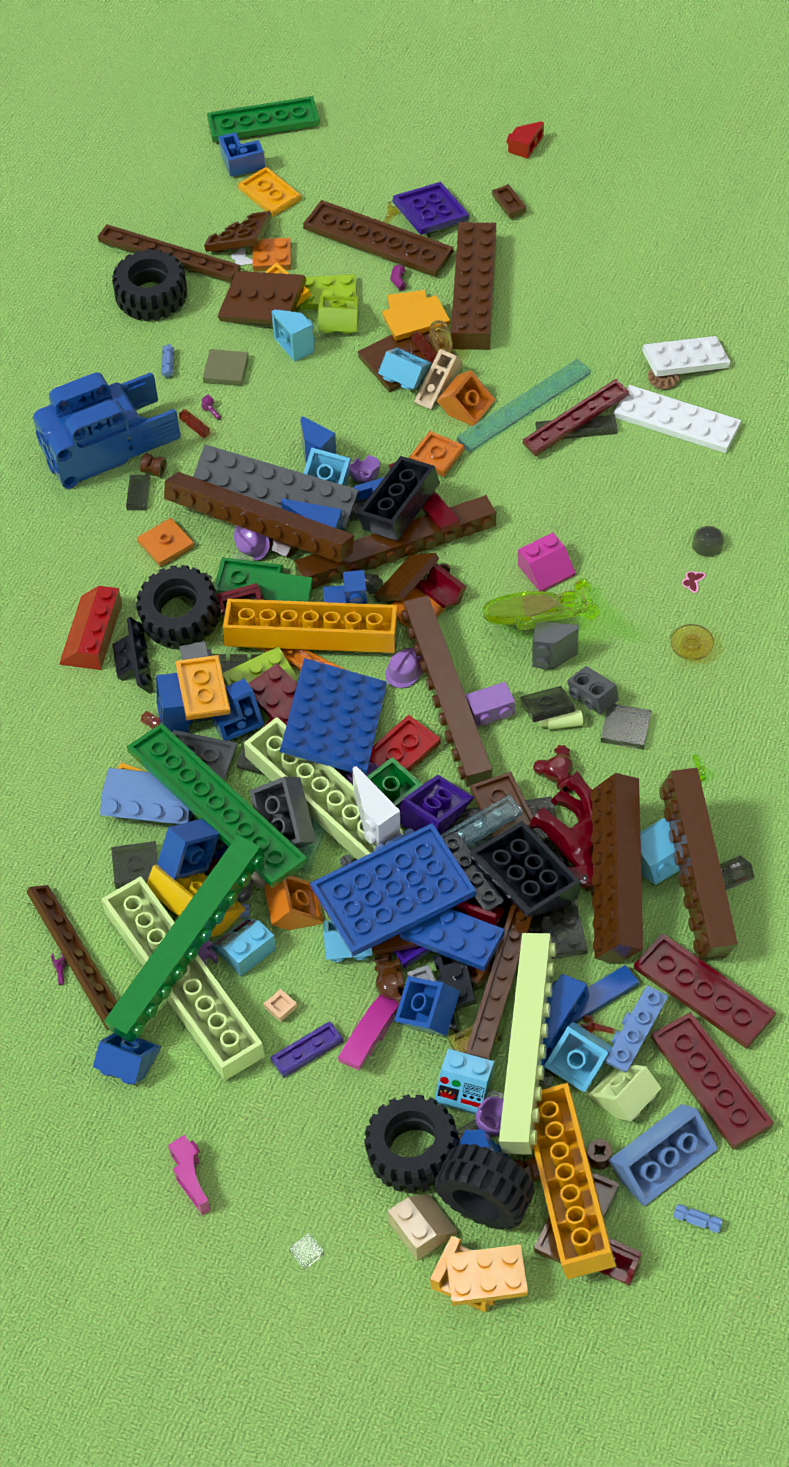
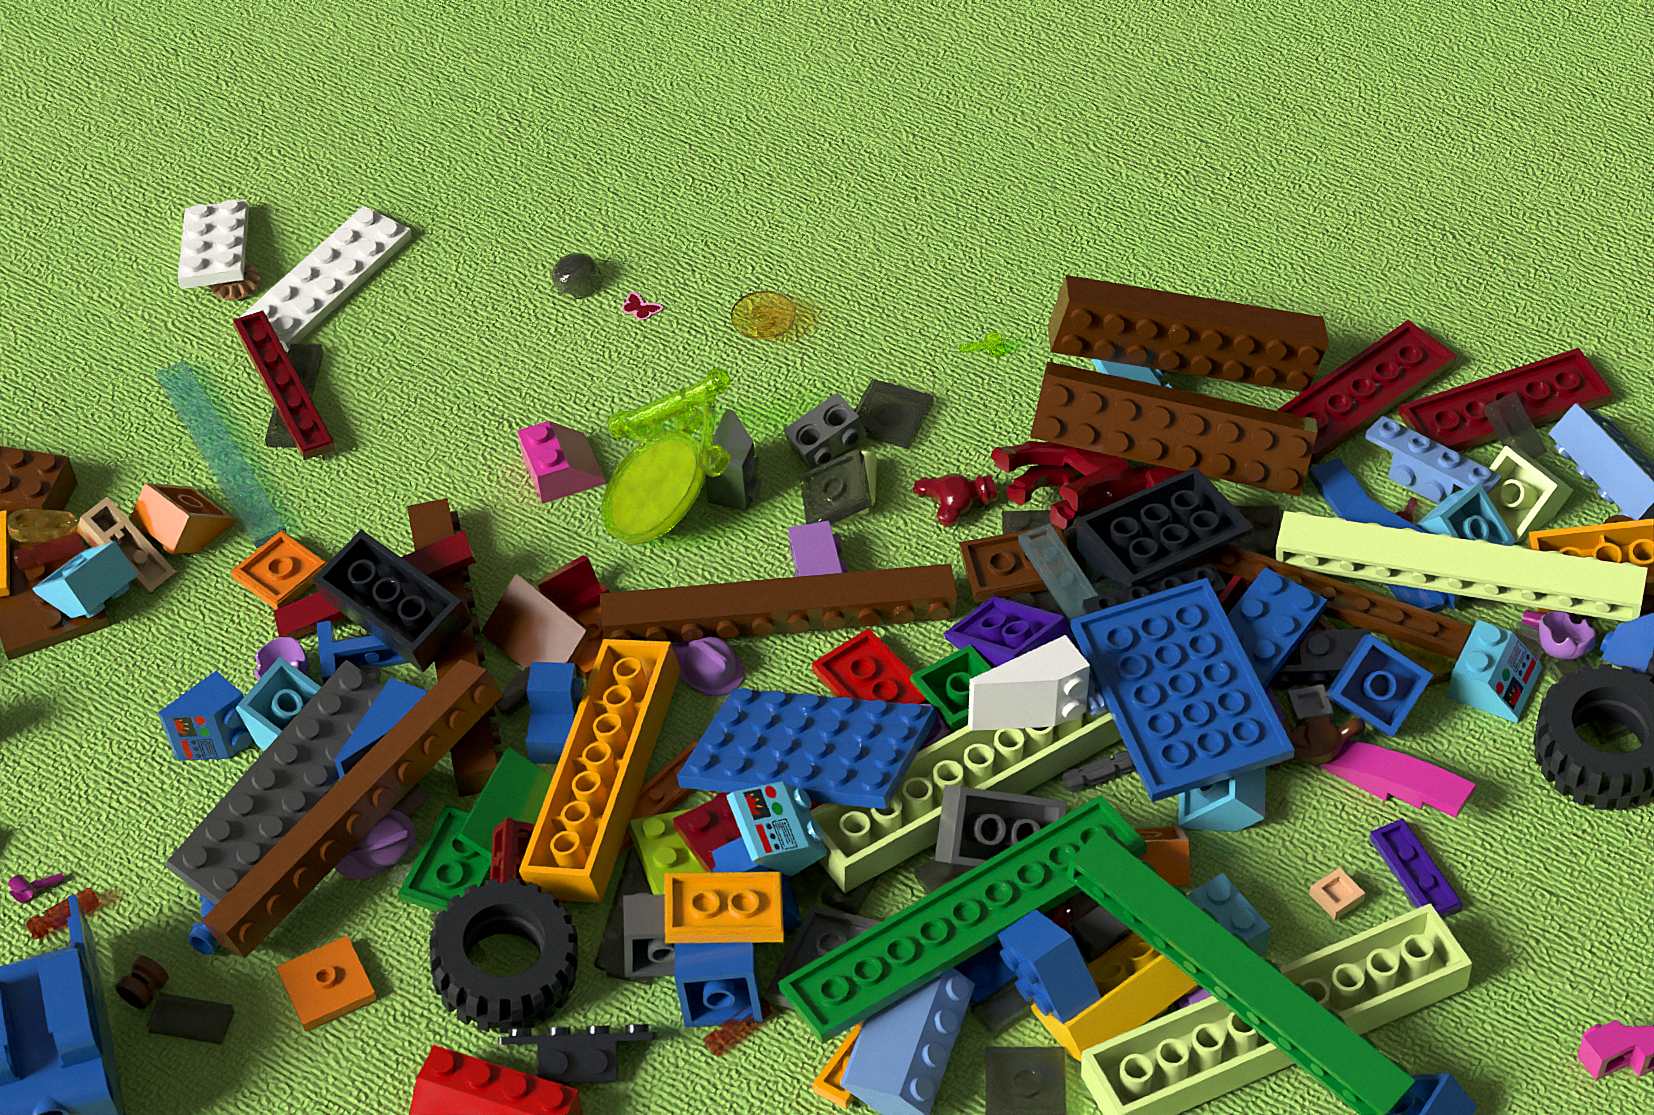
camera: 80 degrees left, 5 degrees down
none -> medium azure slope [727,781,828,877]
none -> clear smoke tile [1483,392,1547,459]

